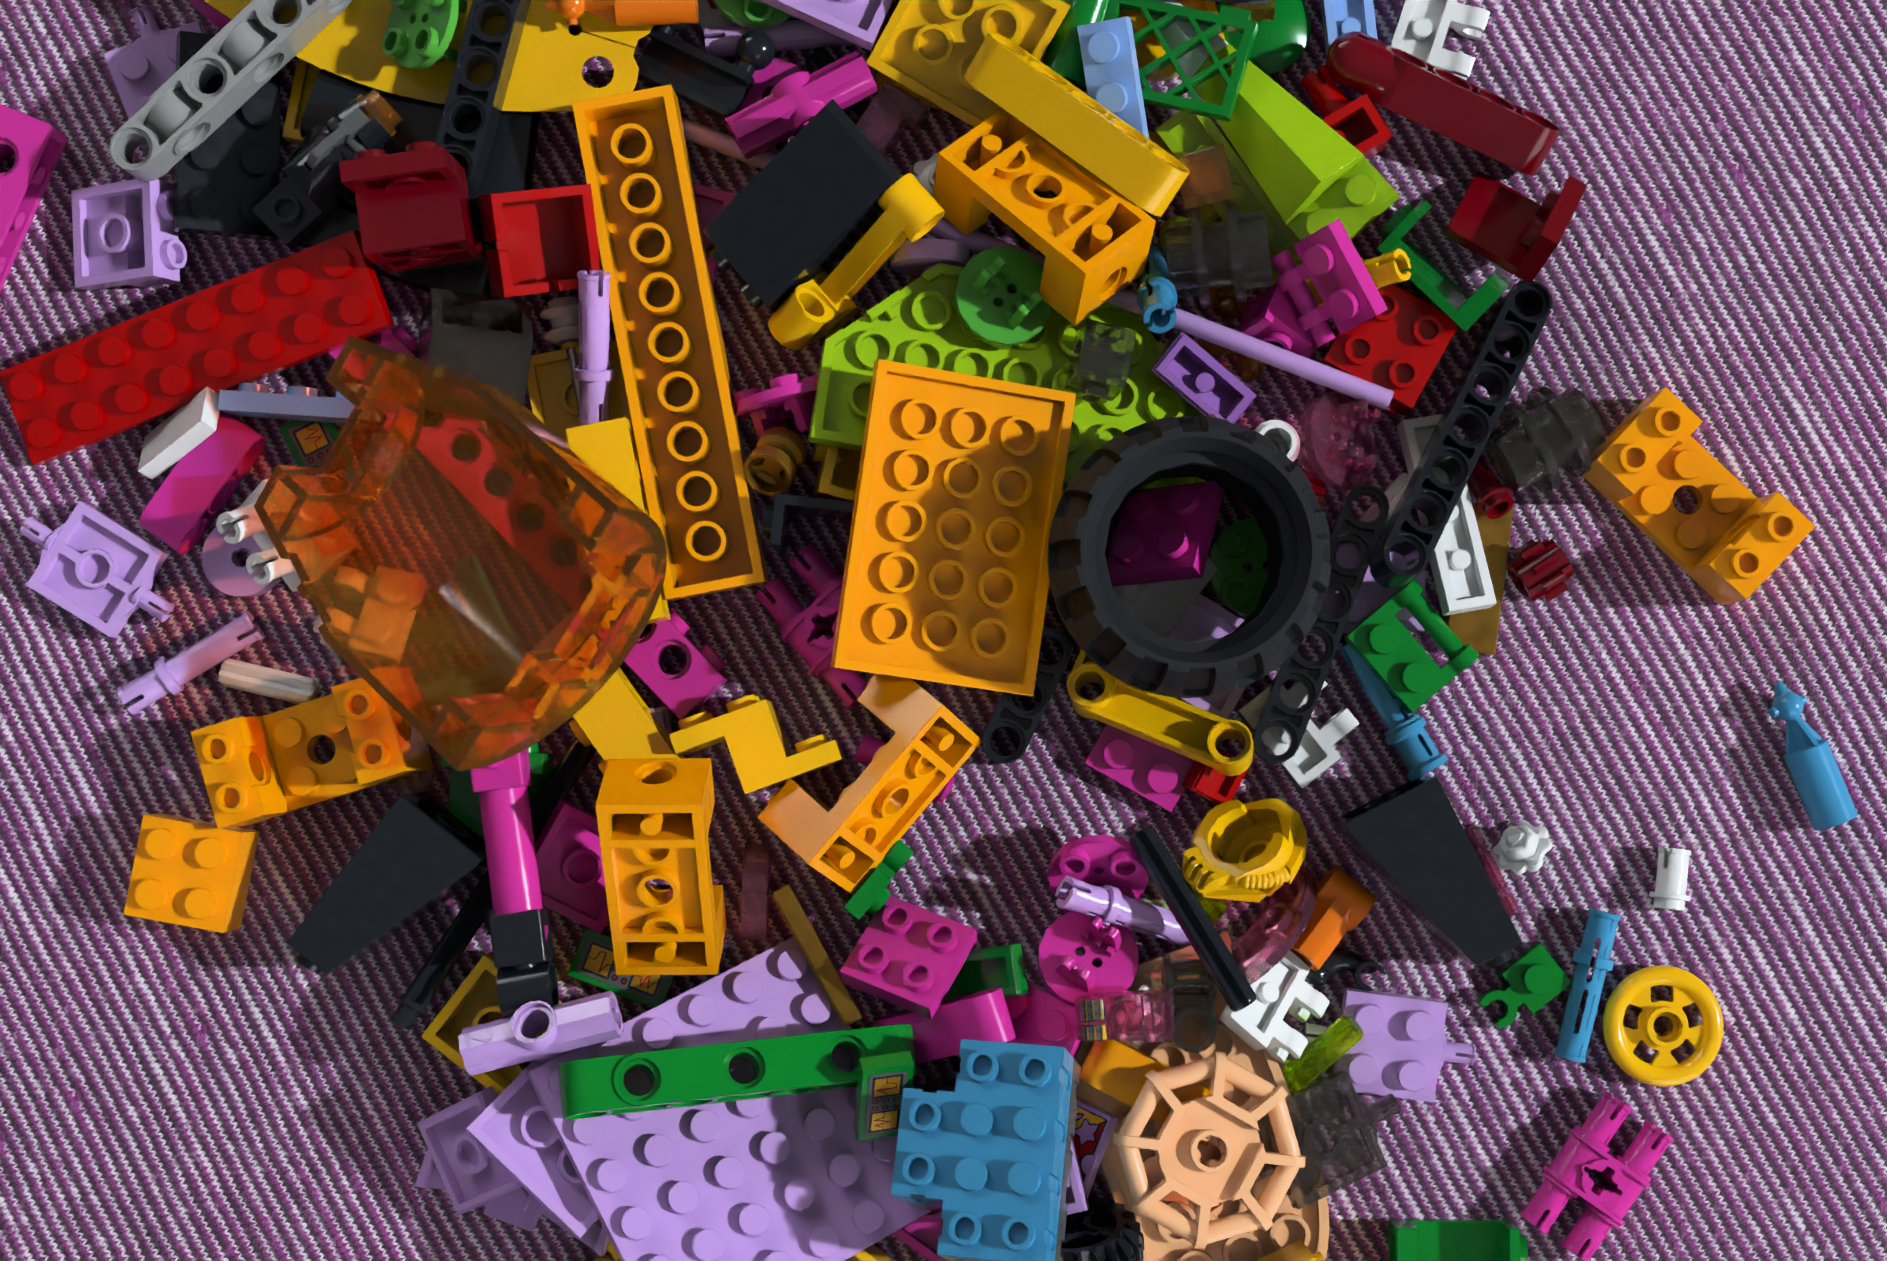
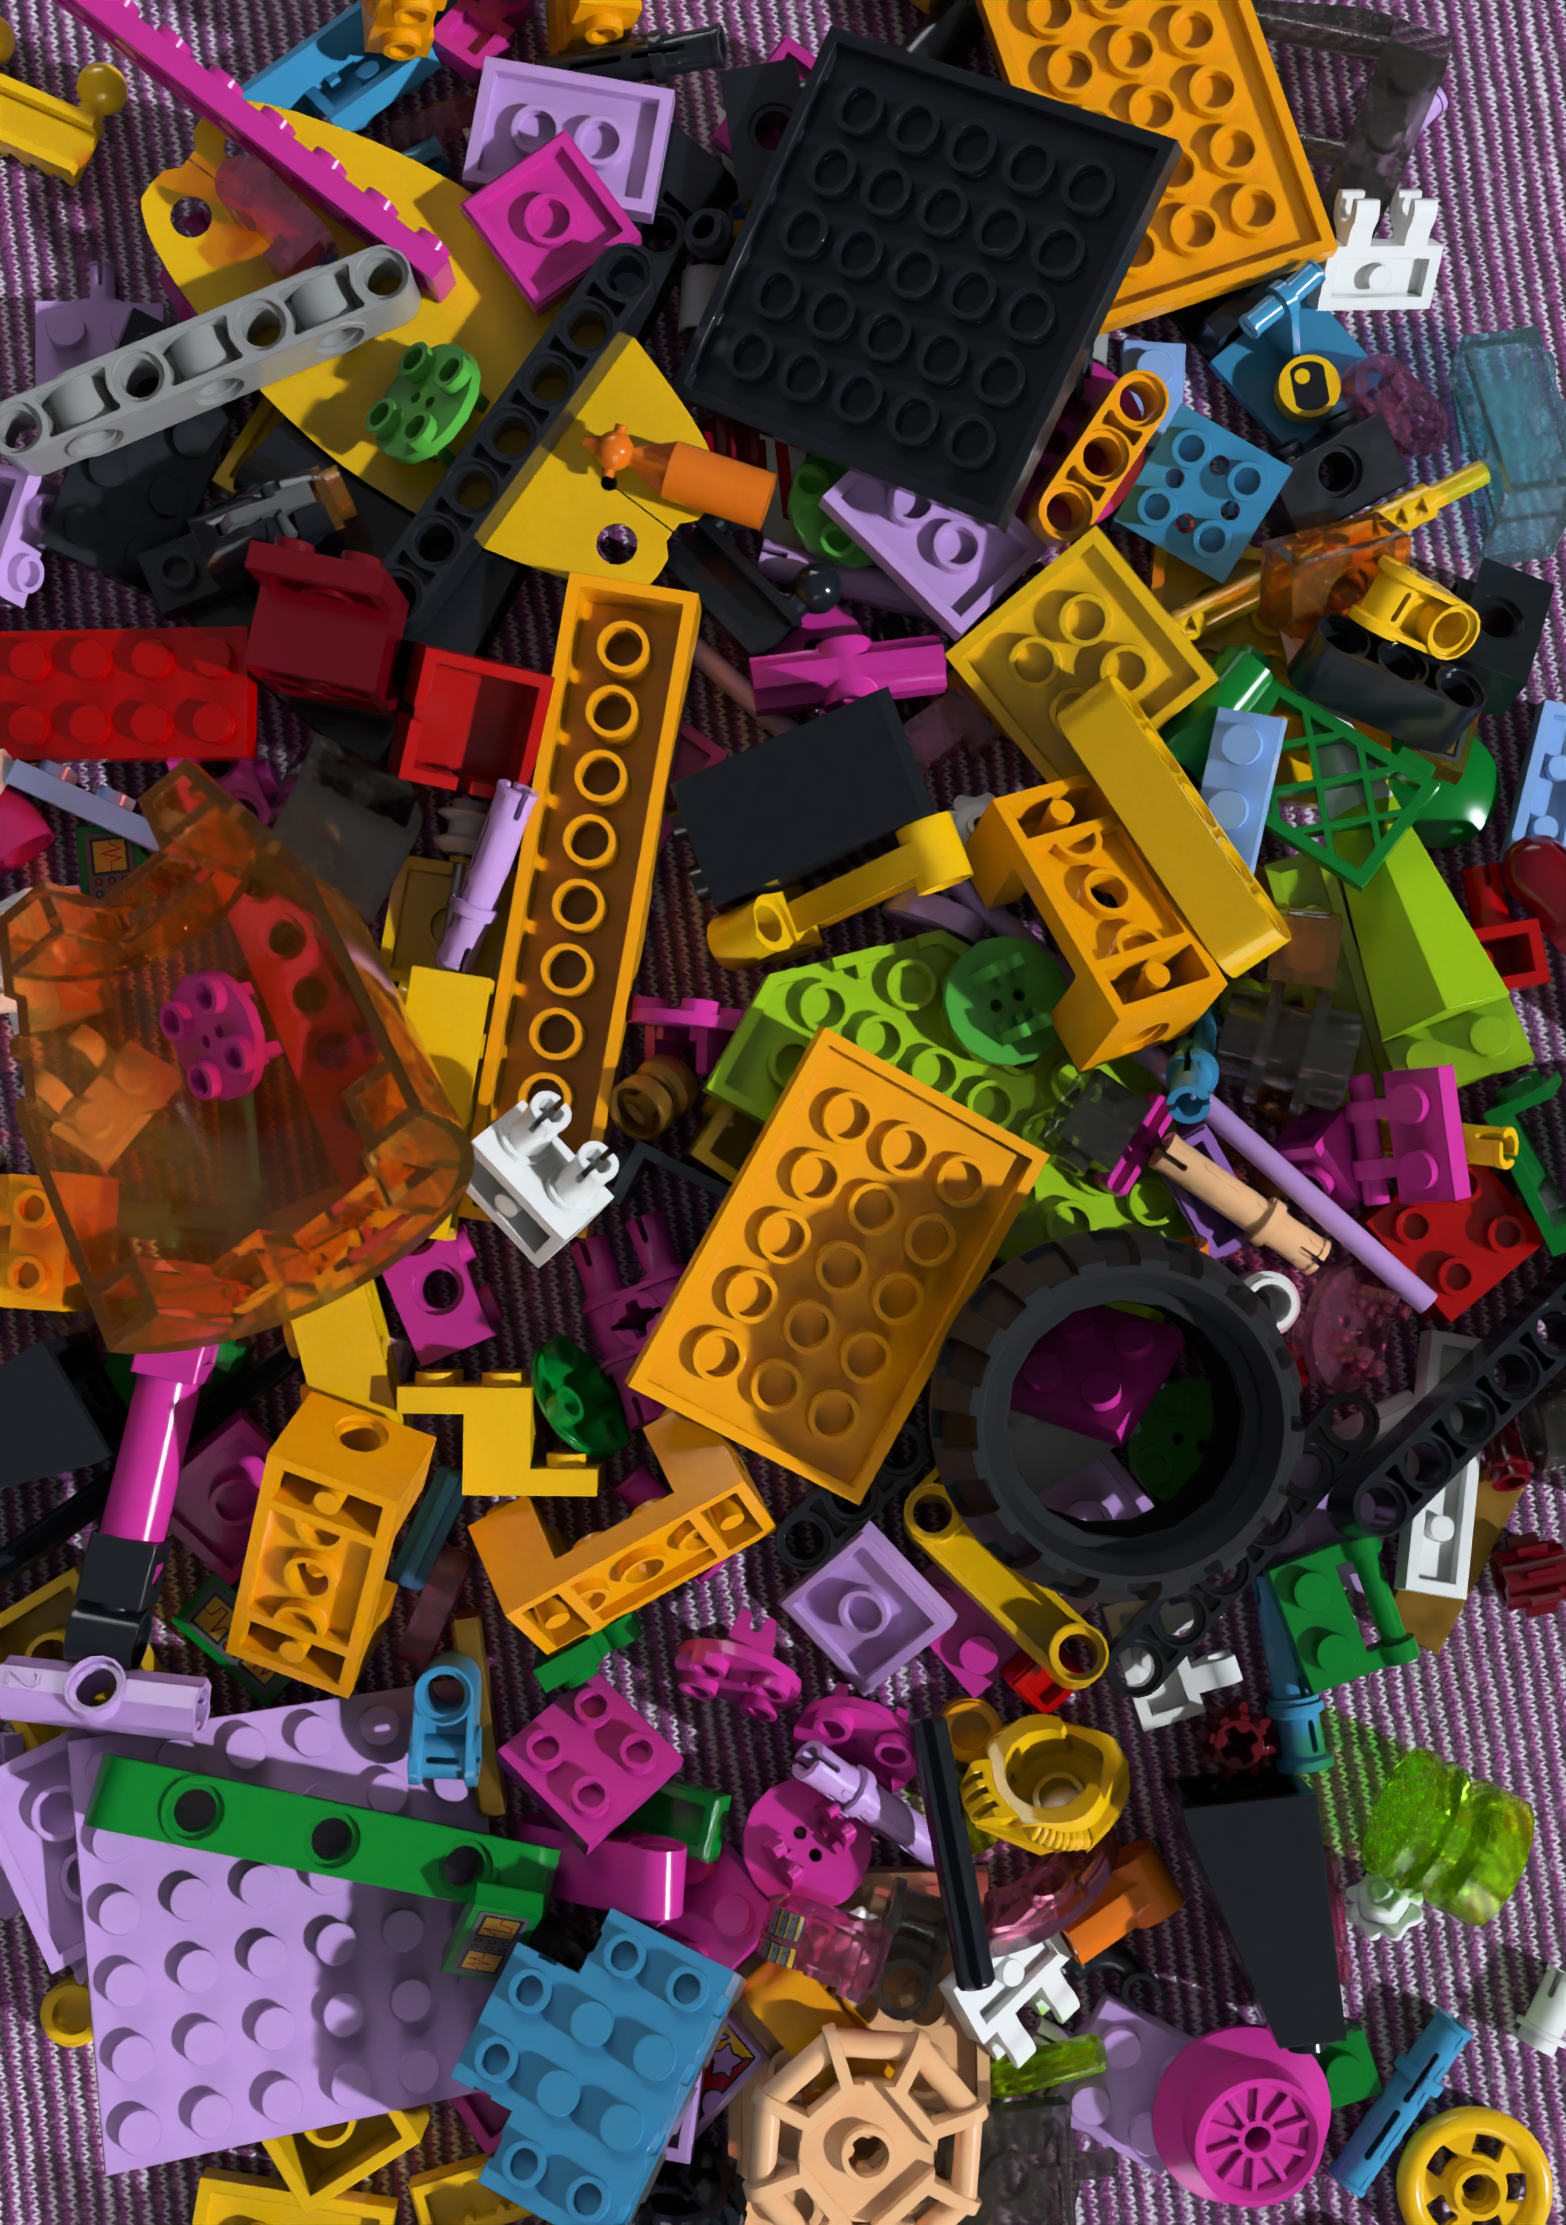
camera: 10 degrees right, 0 degrees up
none -> dark pink plate [159,969,283,1101]
none -> dark azure axle [390,1465,468,1591]
none -> dark azure piece [407,1651,482,1787]
none -> white brick [447,1091,619,1269]
none -> green dish [531,1335,629,1458]
none -> dark pink plate [675,1609,802,1722]
none -> lavender plate [777,1520,958,1697]
none -> light orange tile [938,1694,1002,1764]
none -> dark pink piece [1094,1092,1173,1197]
none -> light nougat pin [1148,1132,1331,1275]
none -> dark pink piece [1151,2024,1331,2208]
none -> dark red gear [1191,1695,1276,1782]
none -> clear neon green wheel [1362,1746,1535,1927]

